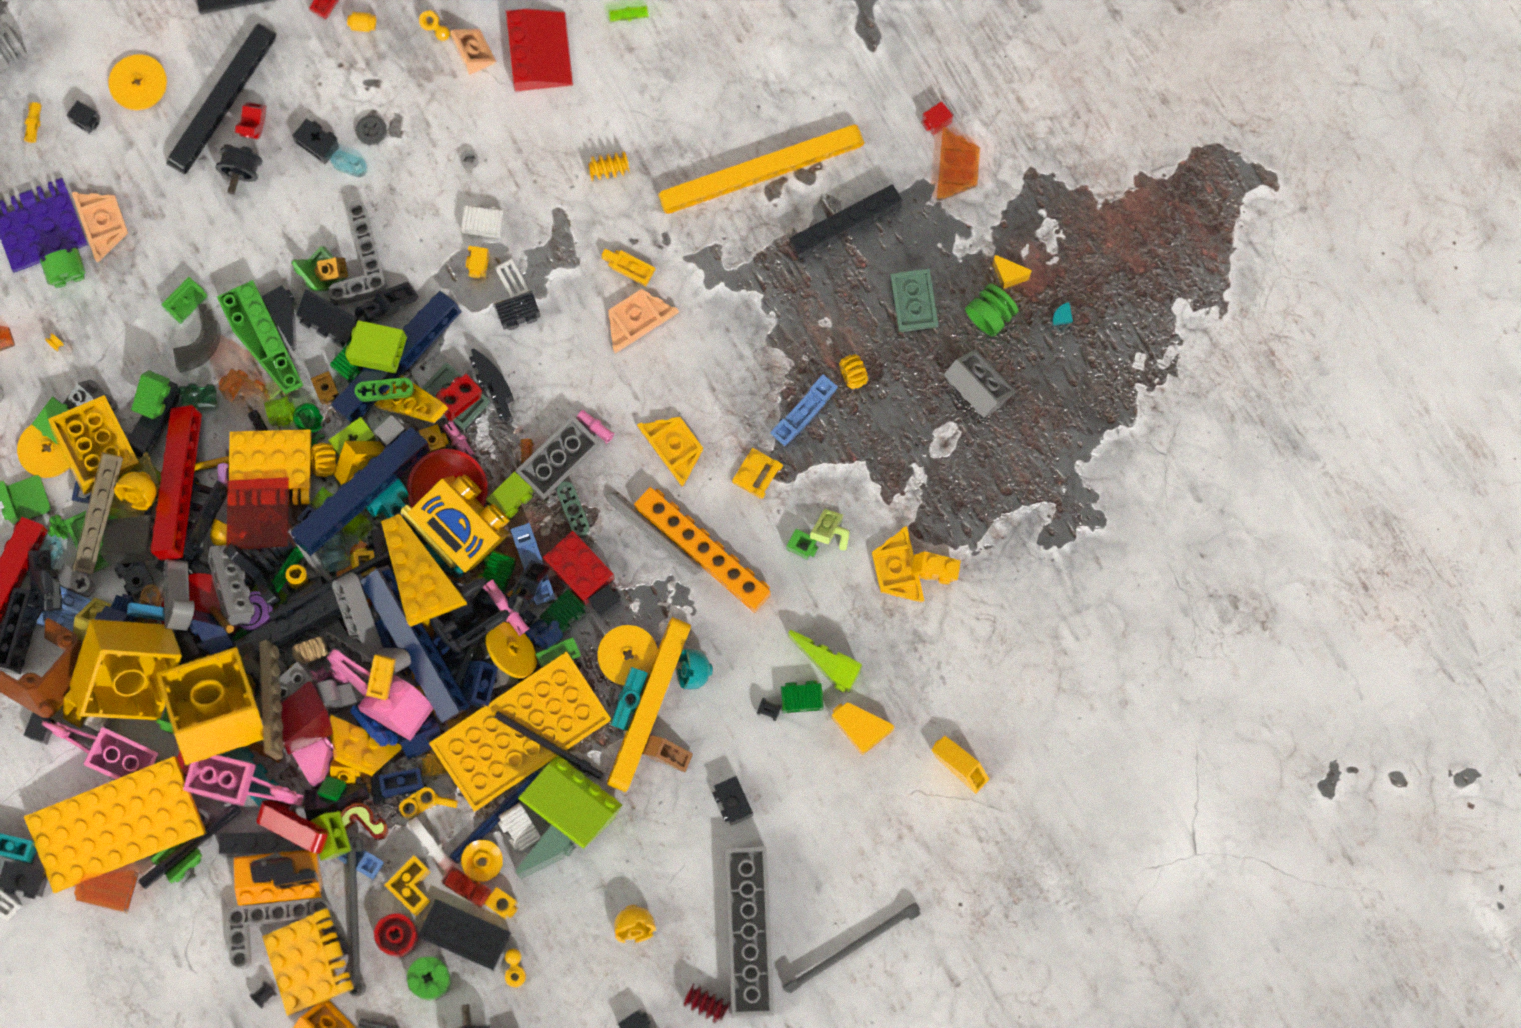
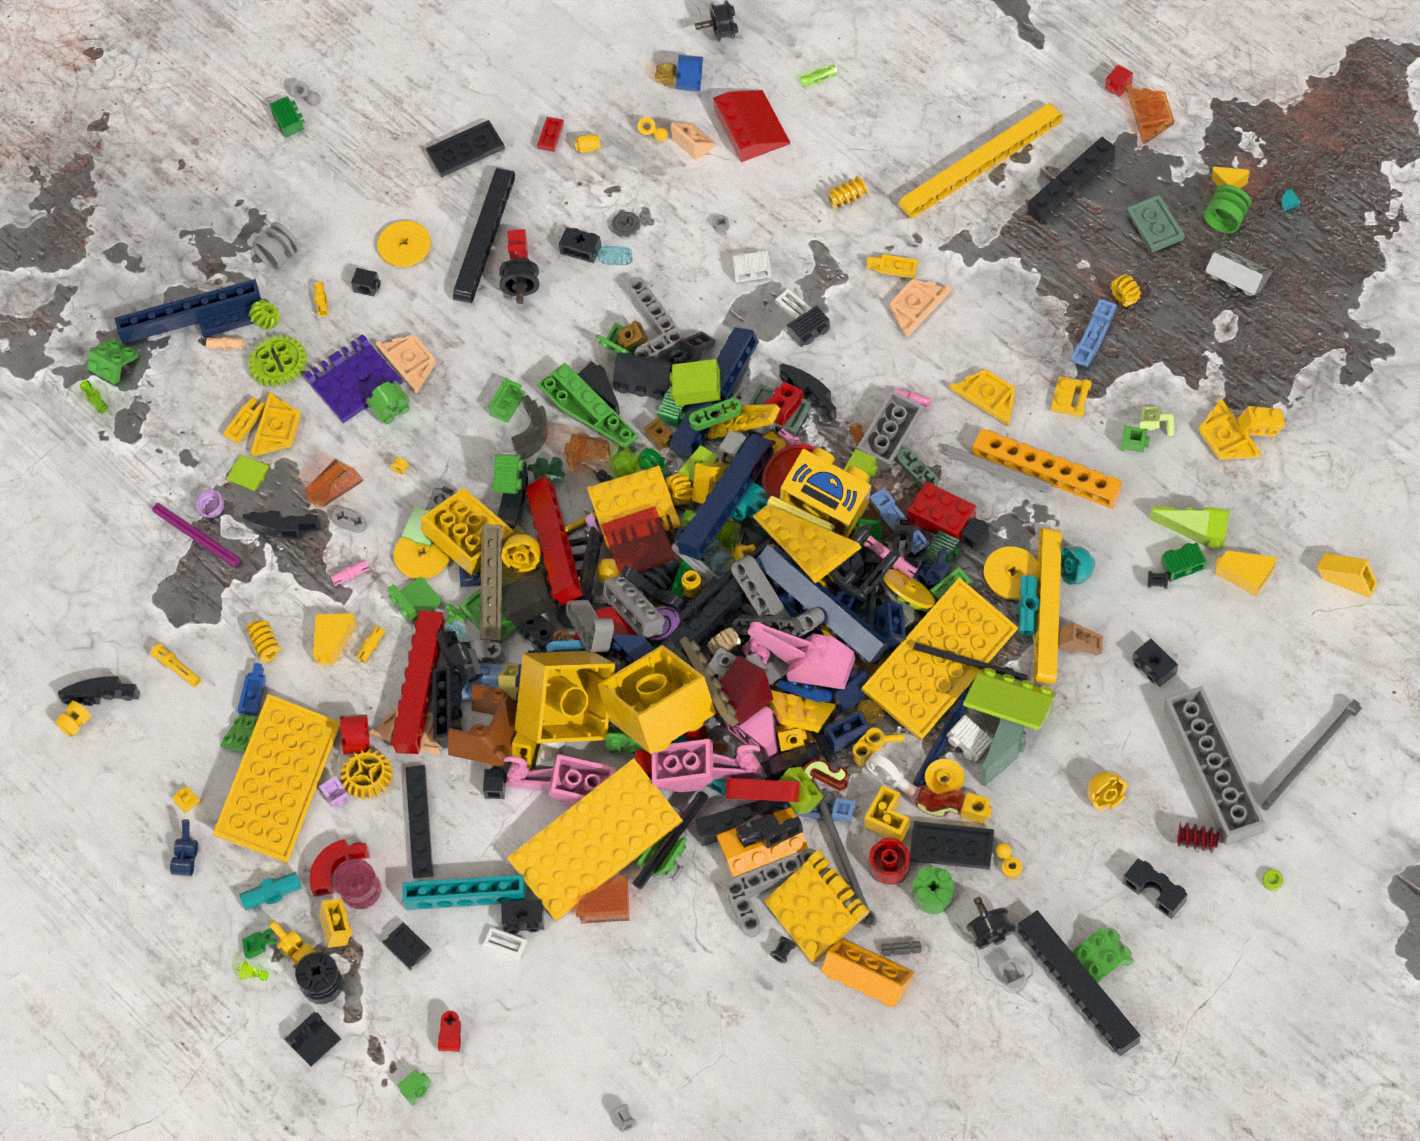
camera: 10 degrees left, 15 degrees down
pearl gold bar [209,606,234,633] -> none
green tile [318,776,346,802] -> none
yellow plate [366,654,396,700] -> none
yellow brick [466,246,490,278] -> none

